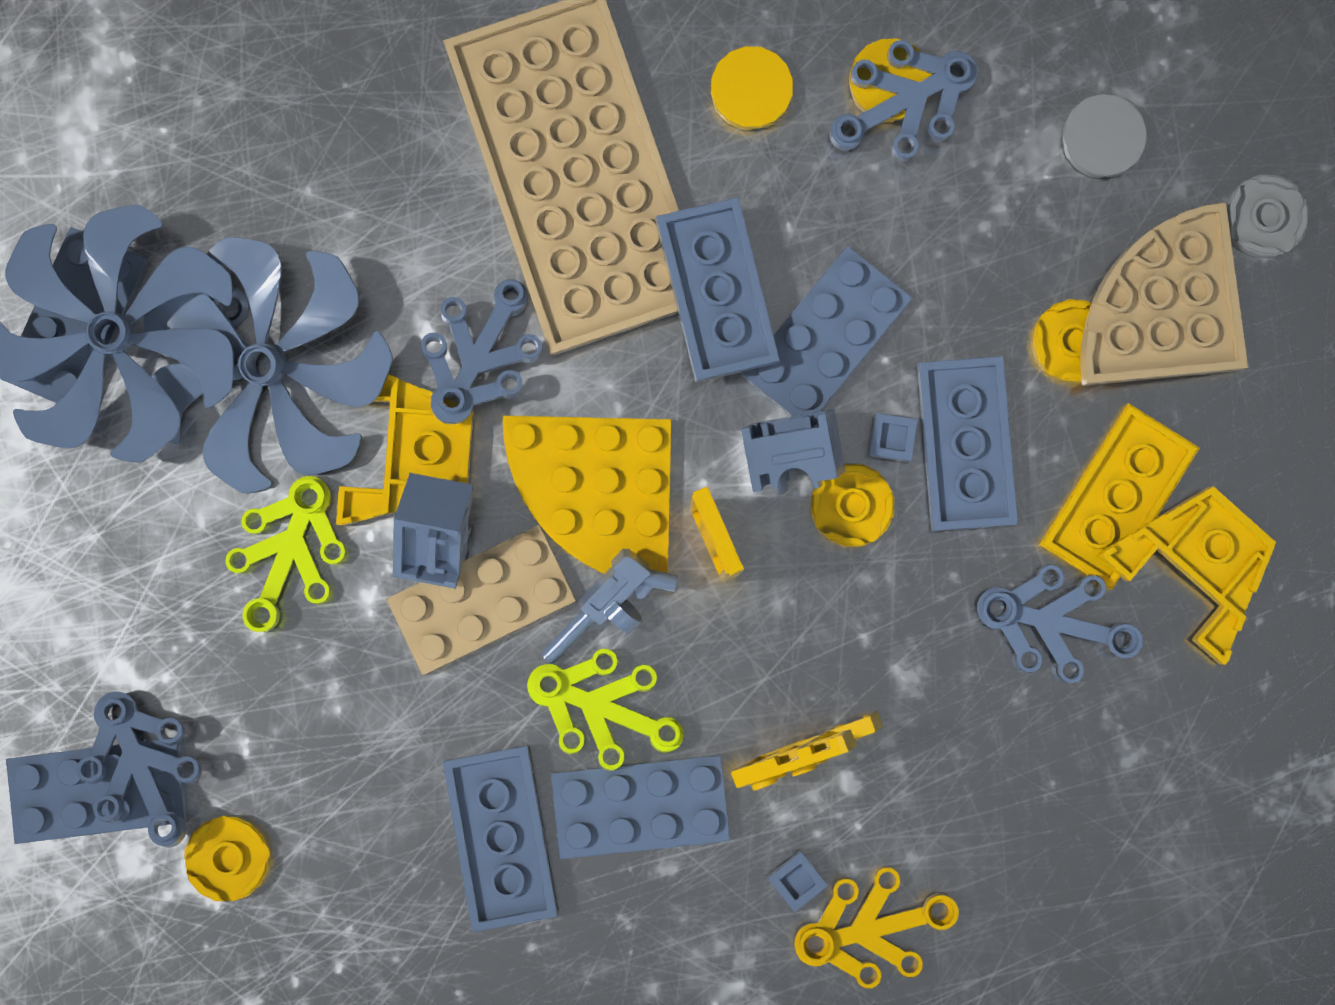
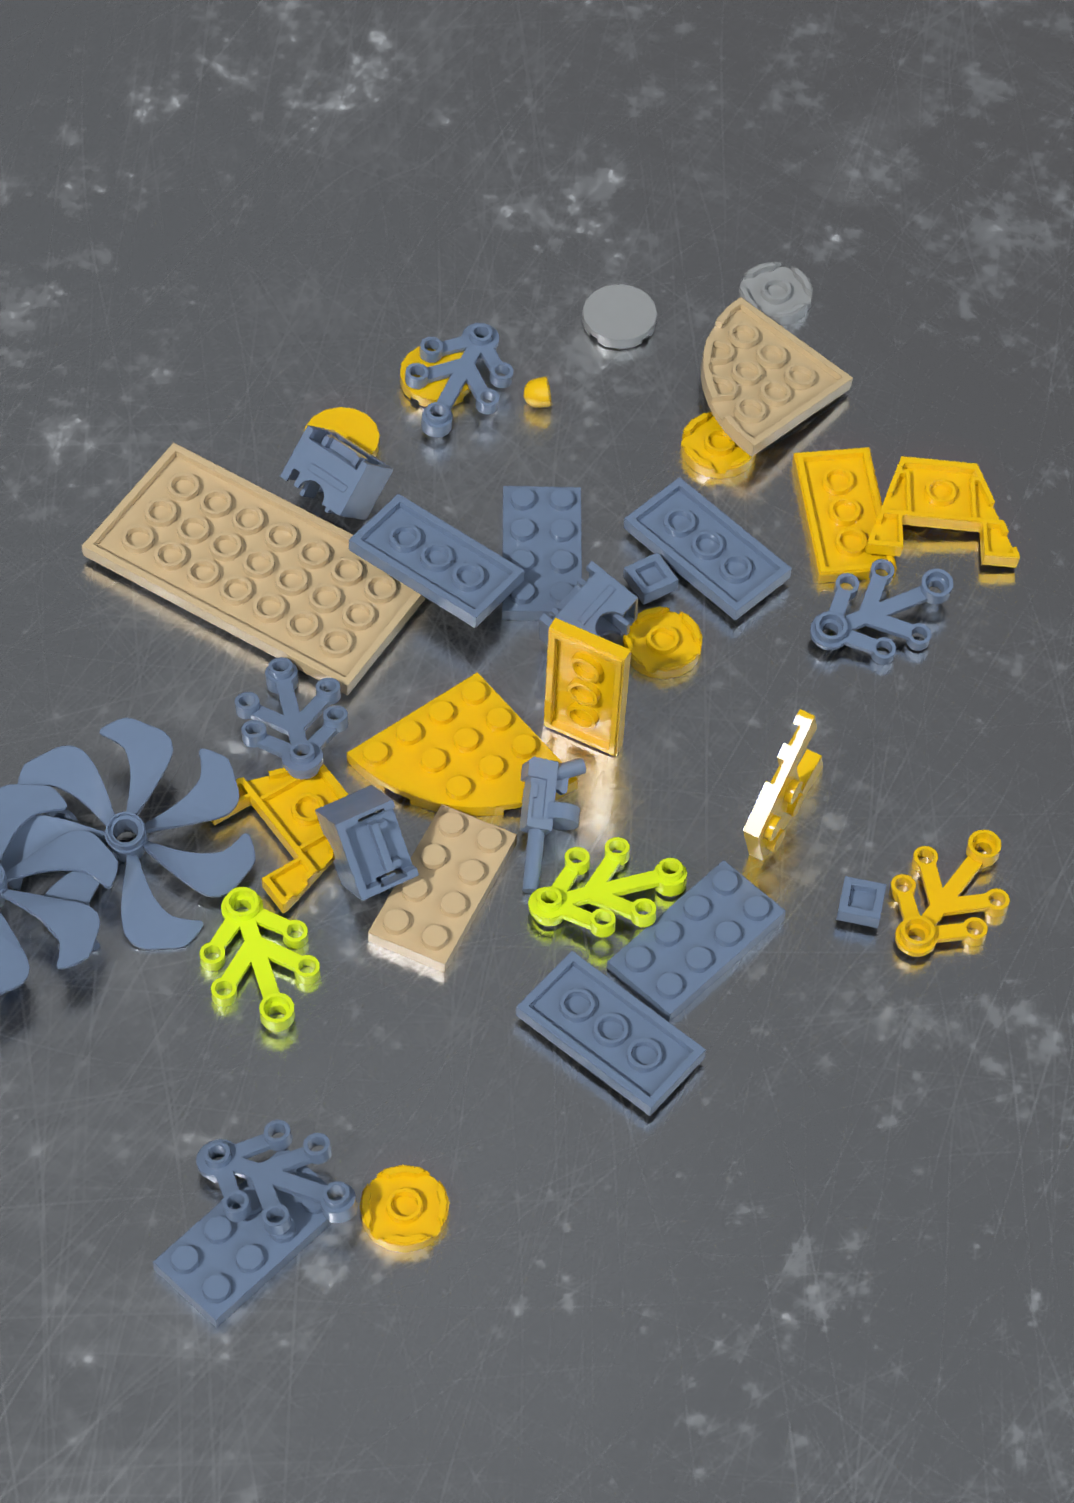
camera: 40 degrees left, 30 degrees down
none -> sand blue piece [280,425,394,520]
none -> yellow hinge [524,376,552,408]

